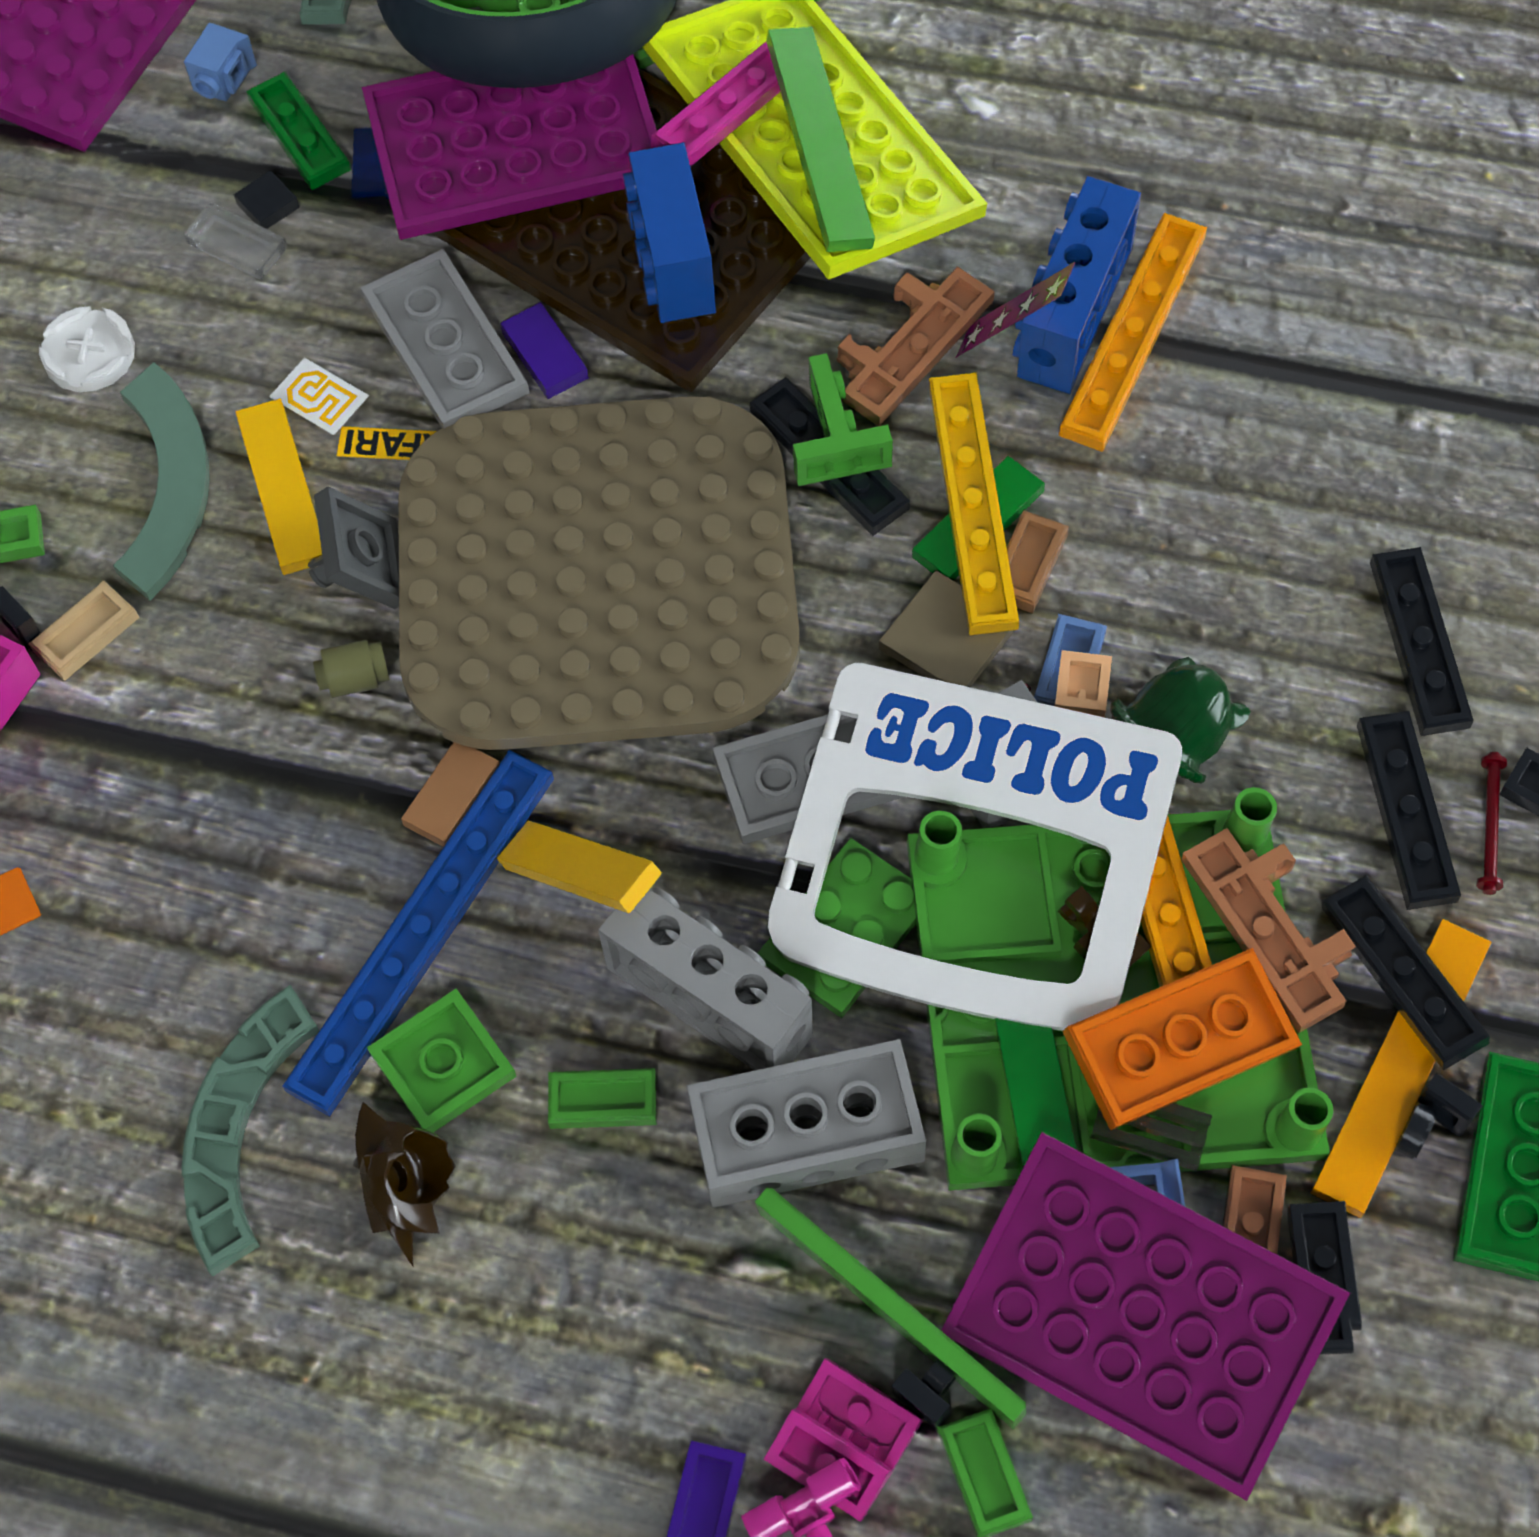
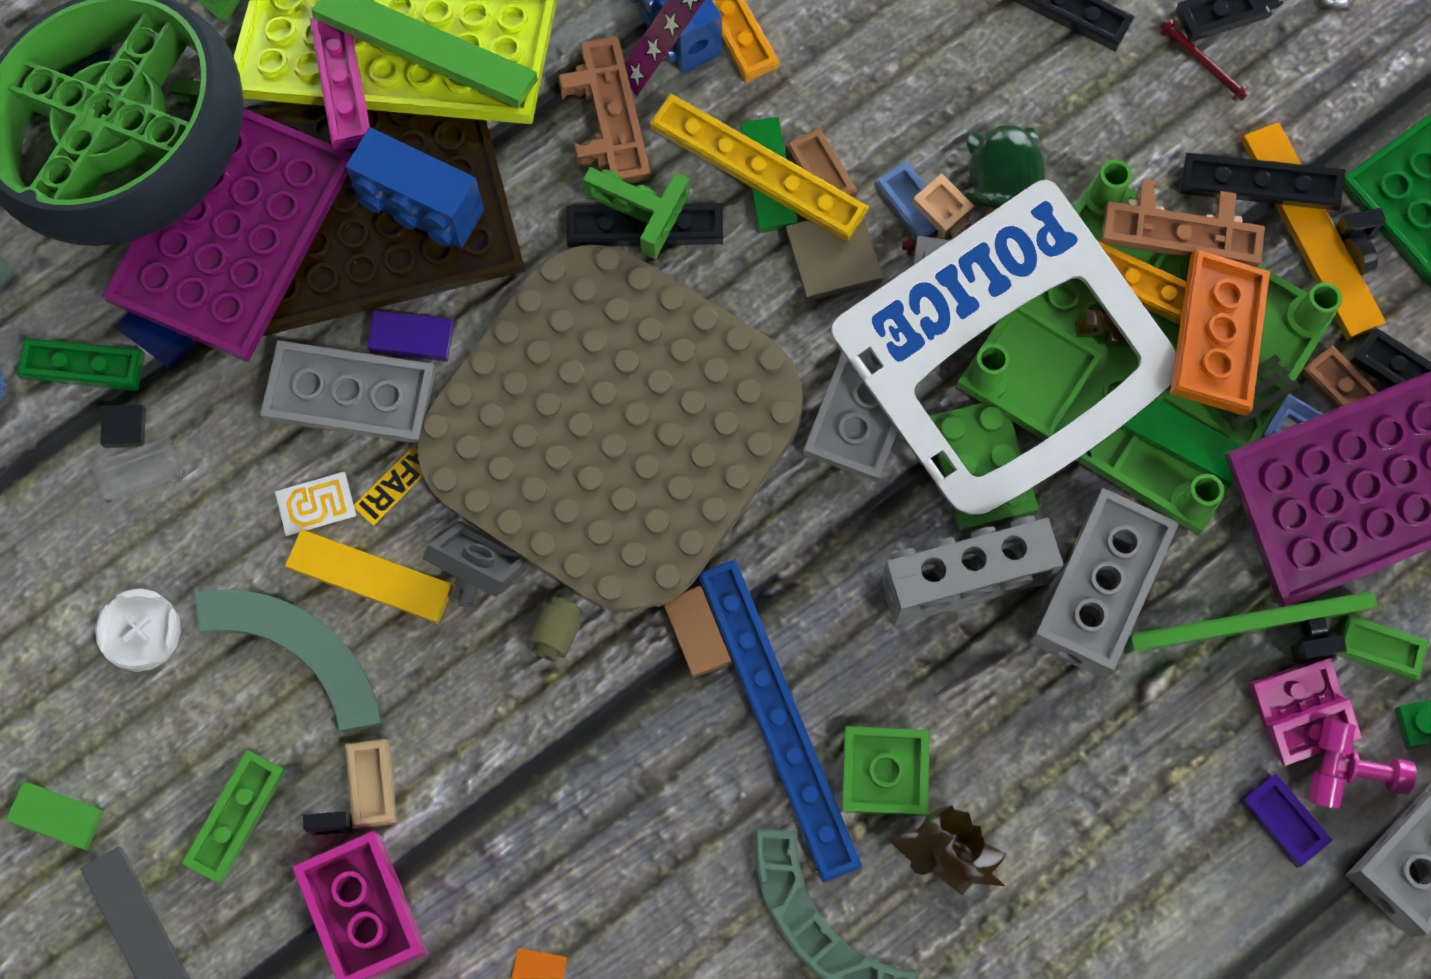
camera: 55 degrees left, 10 degrees up
yellow tile [496,820,662,913] -> none
bright green tile [548,1068,657,1129] -> none
black tile [1357,711,1461,910] -> none

